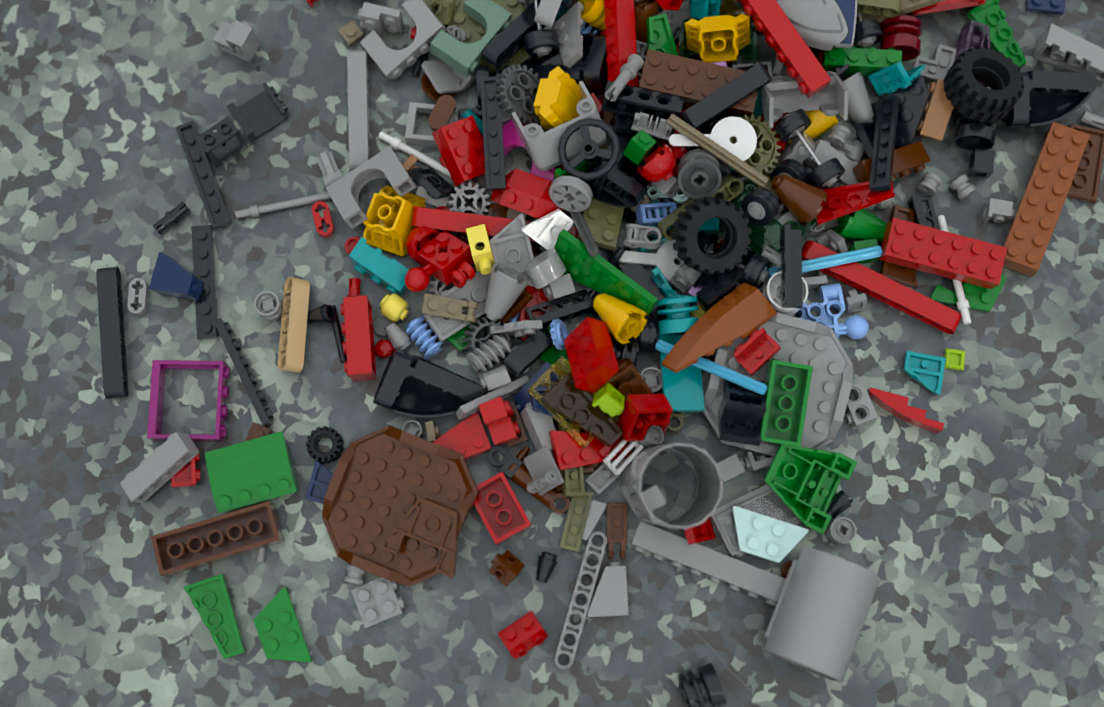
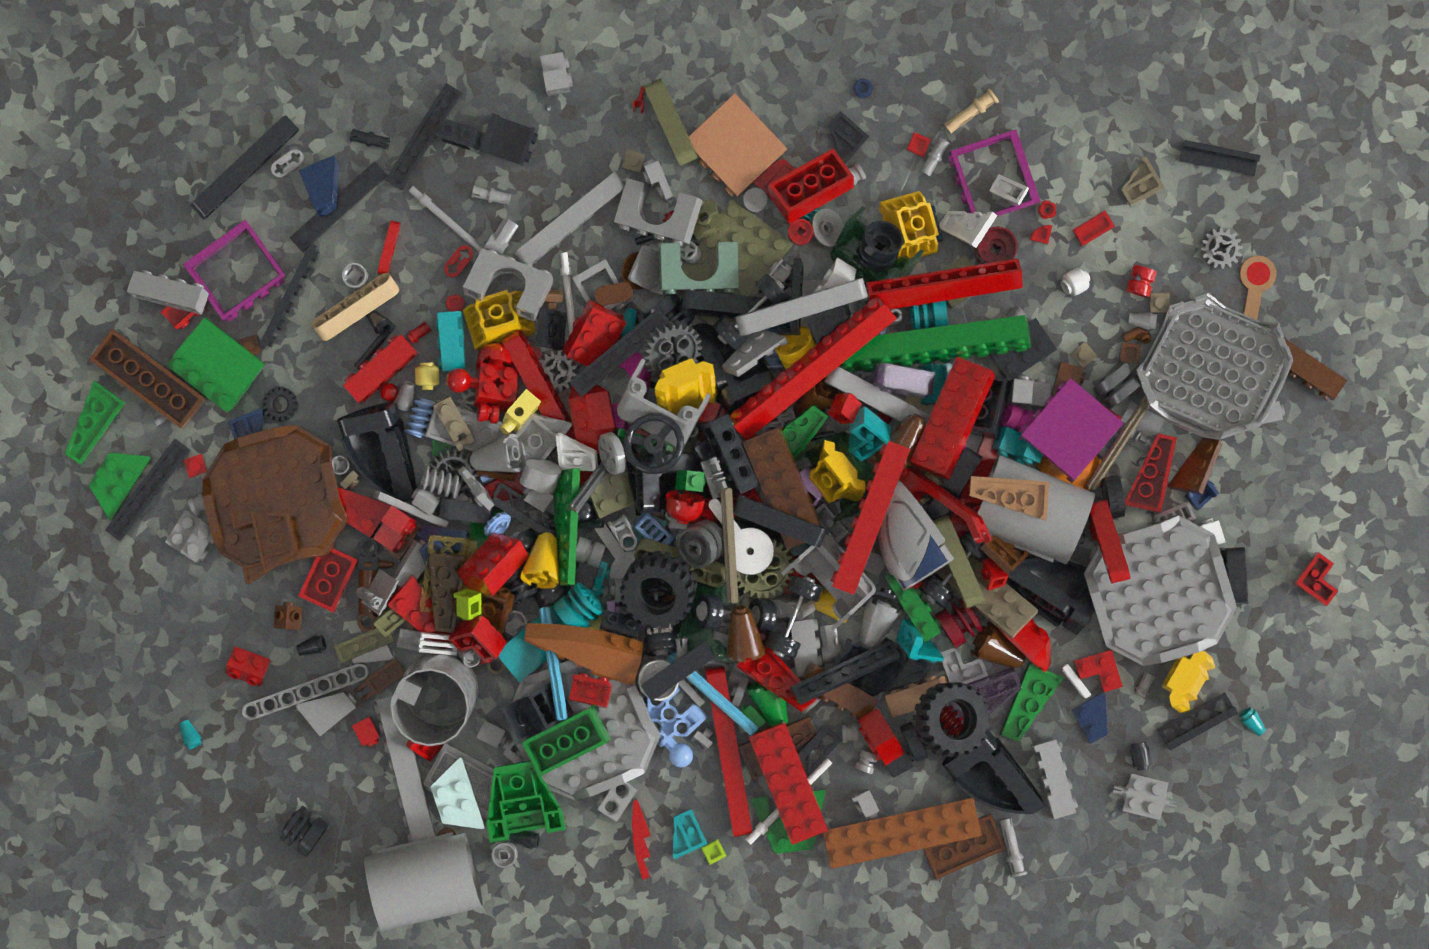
camera: 55 degrees right, 10 degrees up
light grey pin [605,54,644,102] -> none
light grey wheel [827,125,850,148] -> none
none -> black plate [105,439,191,542]
none -> red plate [183,454,208,478]
none -> red brick [352,716,381,747]
none -> red beam [377,220,401,275]
none -> light grey pin [472,185,511,206]
none -> light grey wheel [576,537,606,568]
none -> red brick [858,708,905,766]
none -> reddish brown cone [970,622,1026,669]

